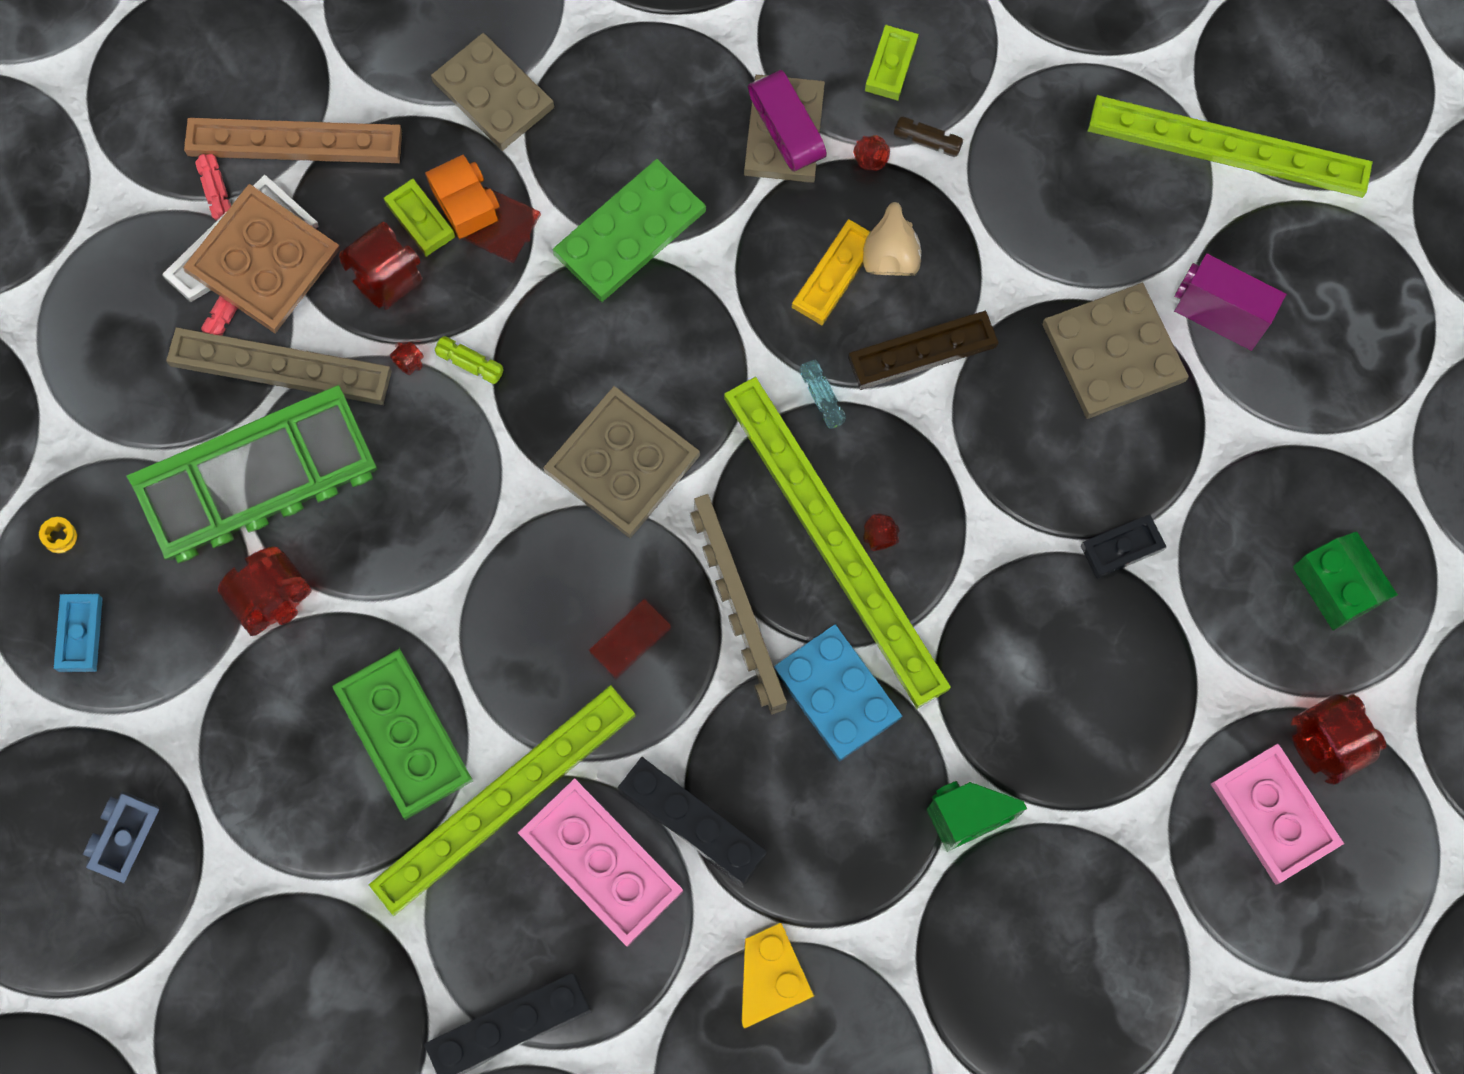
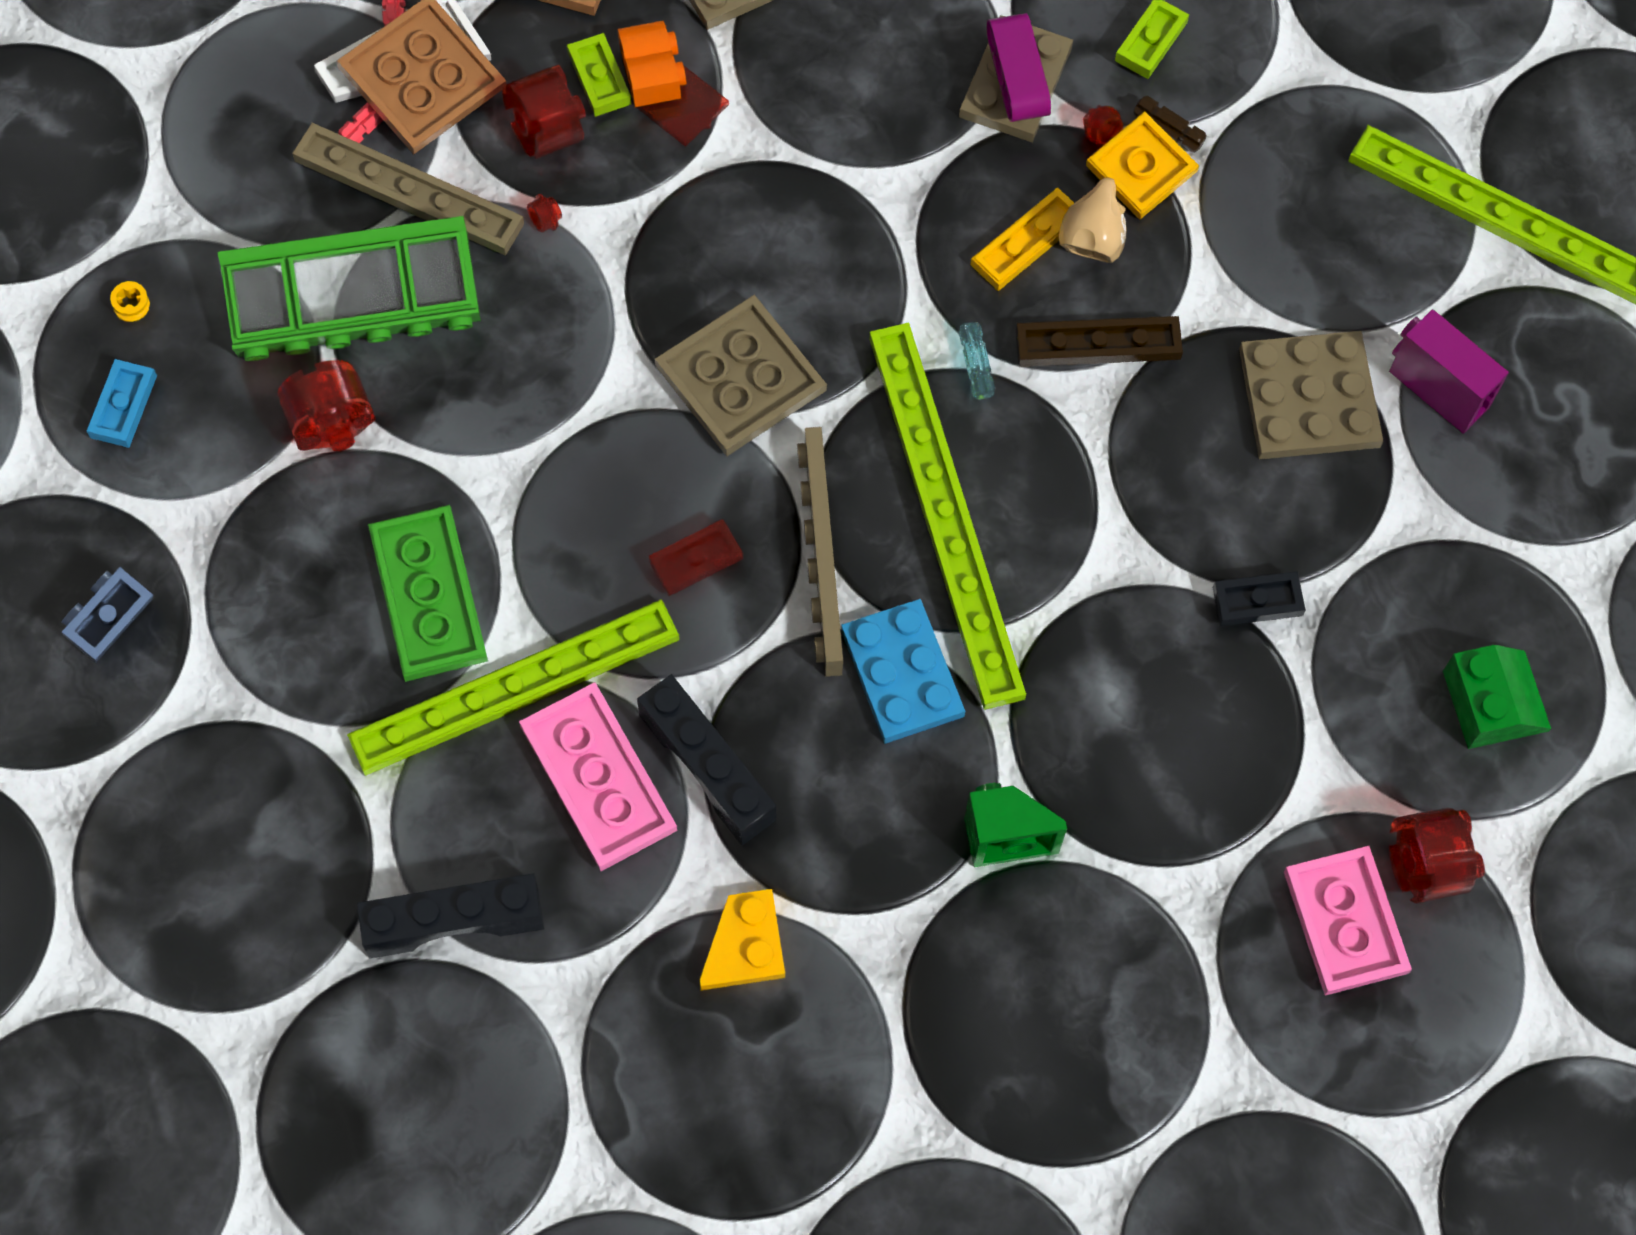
camera: 15 degrees right, 5 degrees down
lime axle [435,336,504,384] -> none
bright green plate [552,159,706,302] -> none
clear red plate [863,514,900,551] -> none
none -> yellow plate [1086,111,1199,220]

